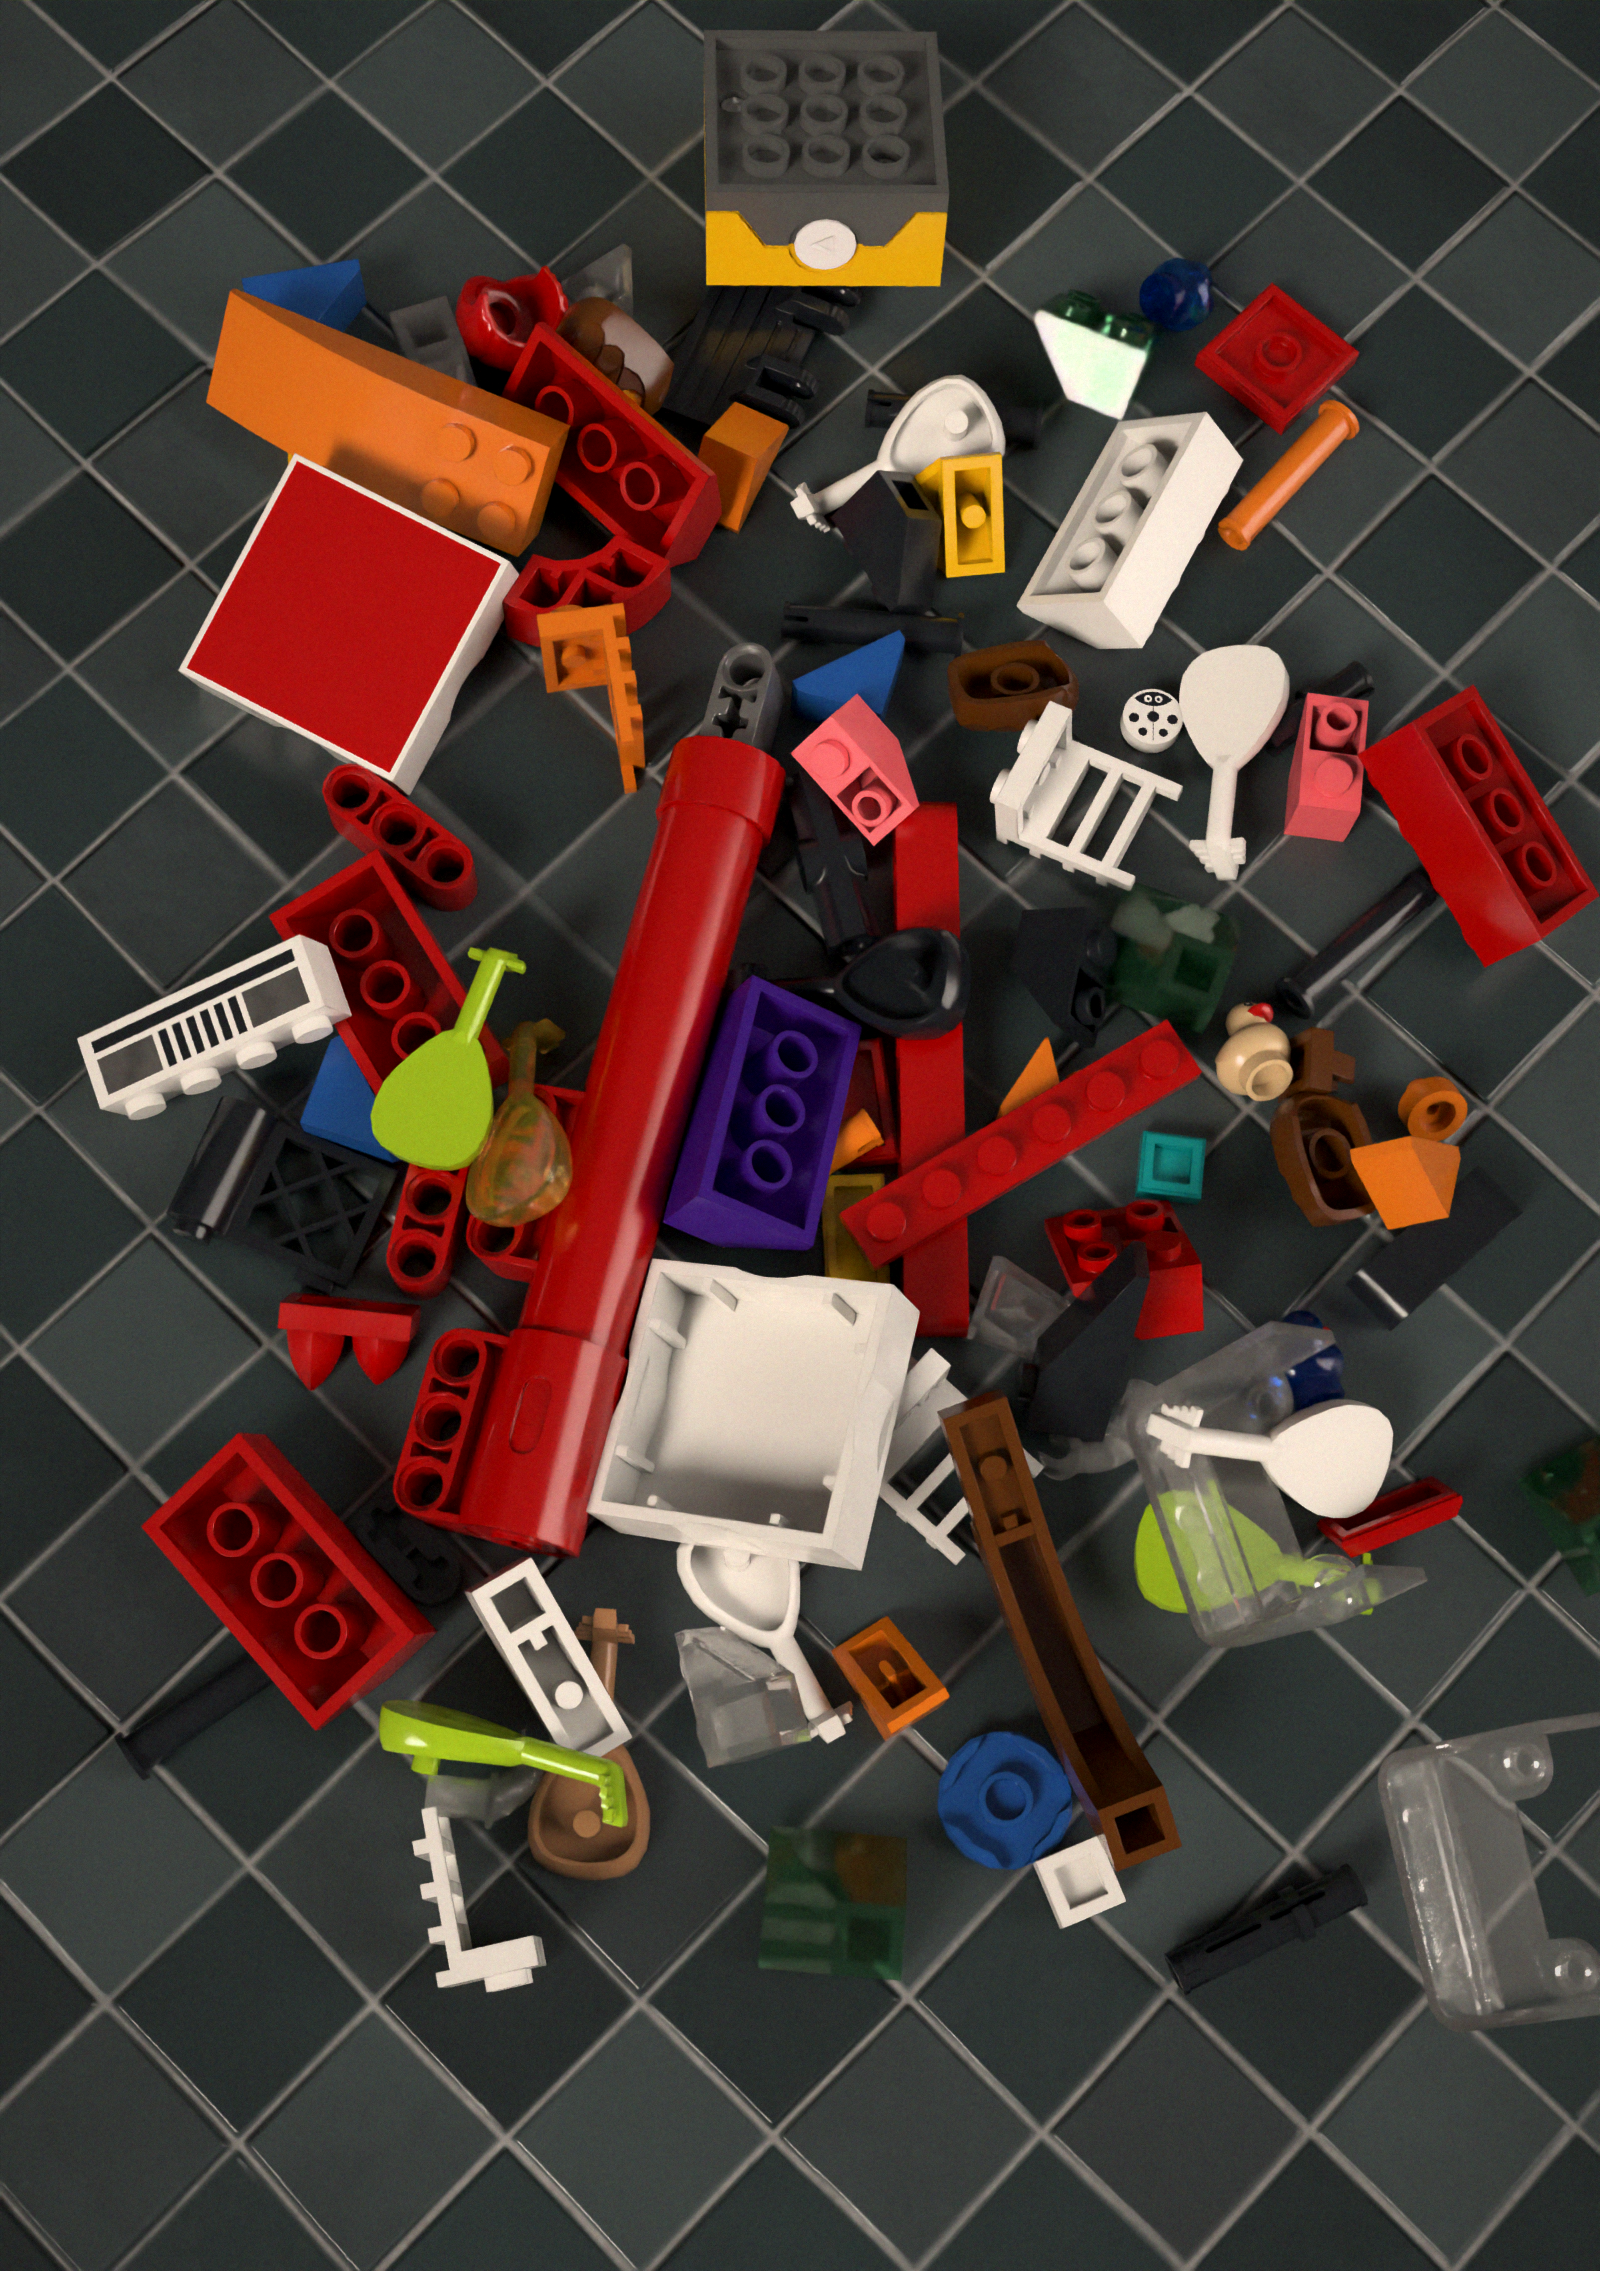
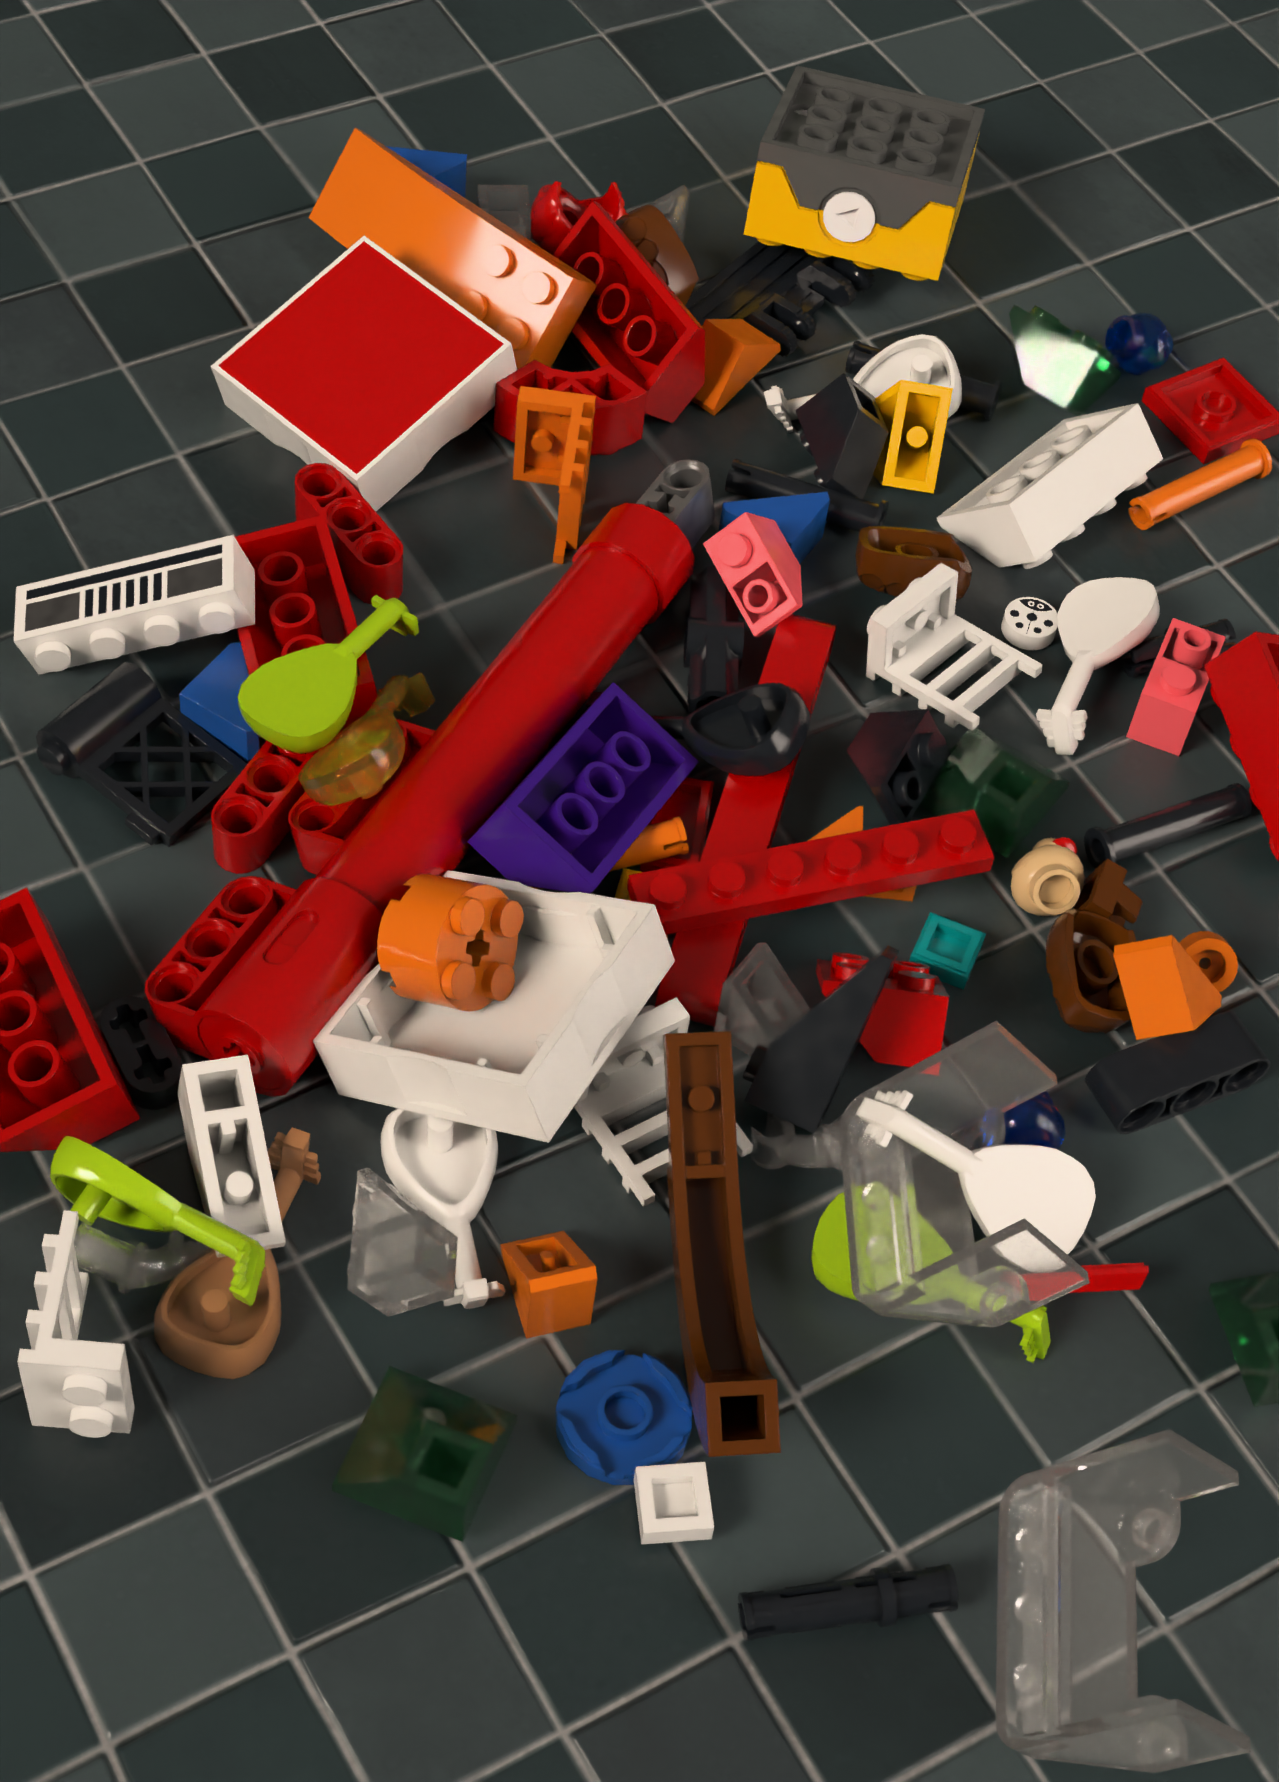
camera: 15 degrees right, 20 degrees down
red tile [278,1292,421,1391] -> none
none -> orange brick [377,874,524,1012]

